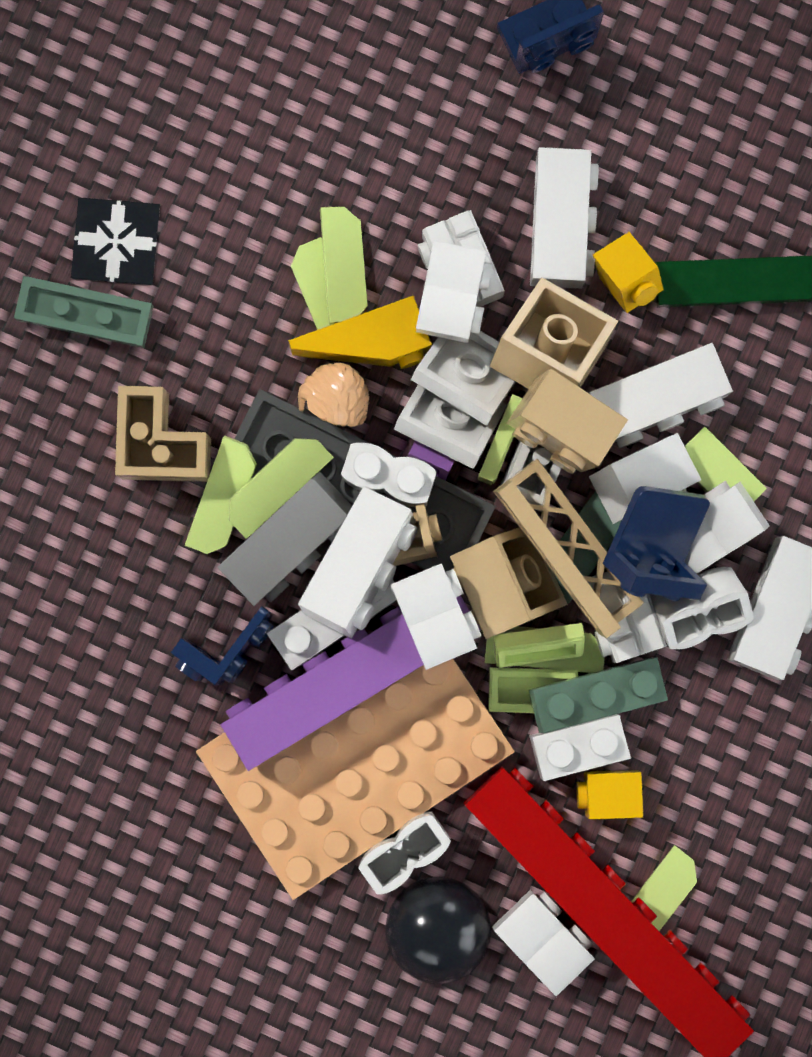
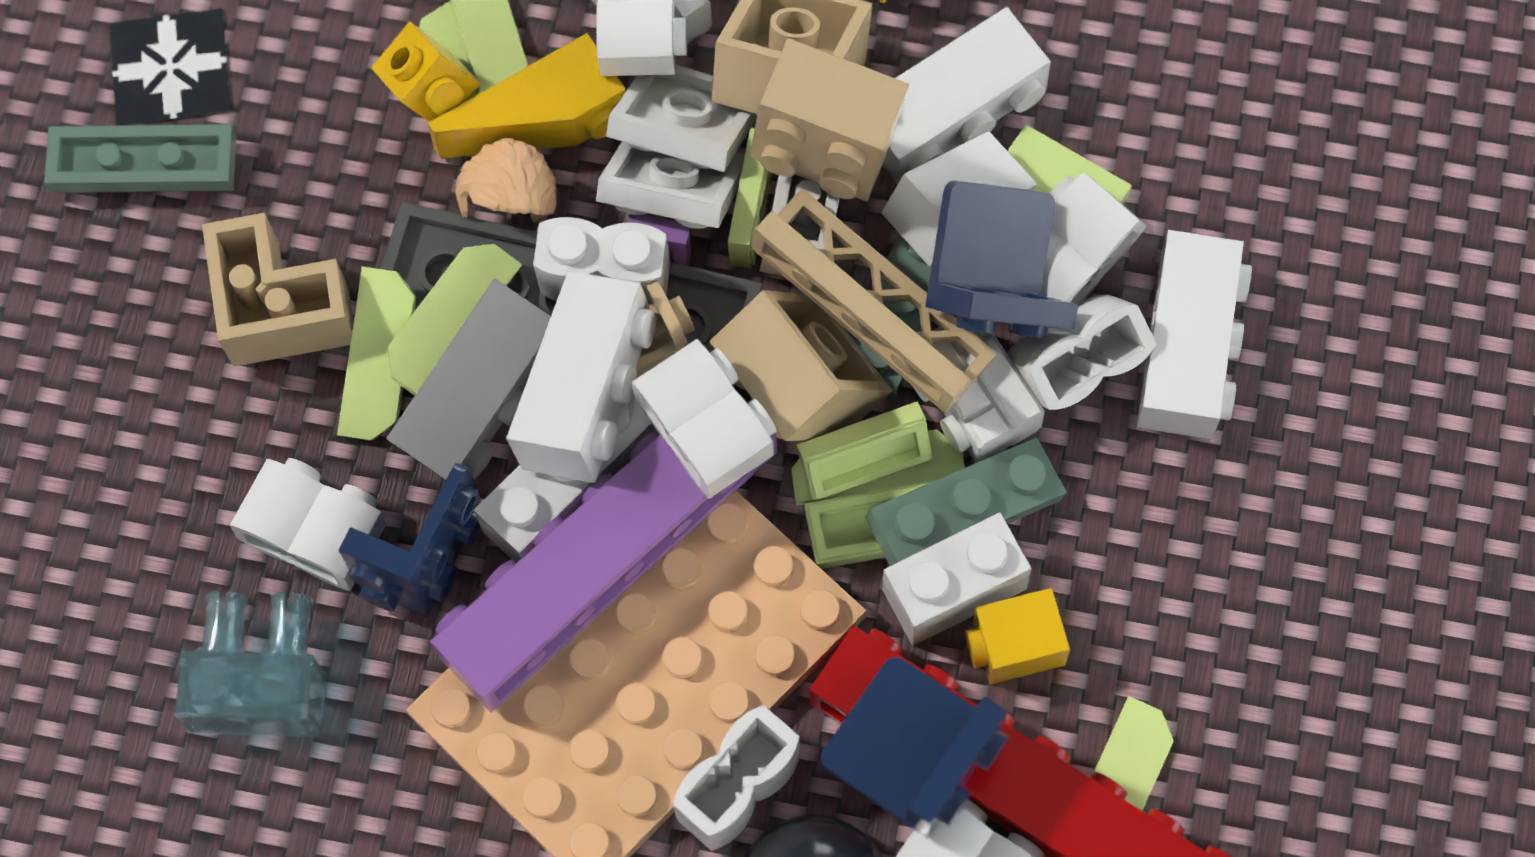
camera: 10 degrees left, 15 degrees down
none -> clear light blue brick [175,591,326,737]
none -> white brick [230,458,386,591]
none -> yellow brick [371,21,481,122]
none -> dark blue bracket [821,657,1009,839]

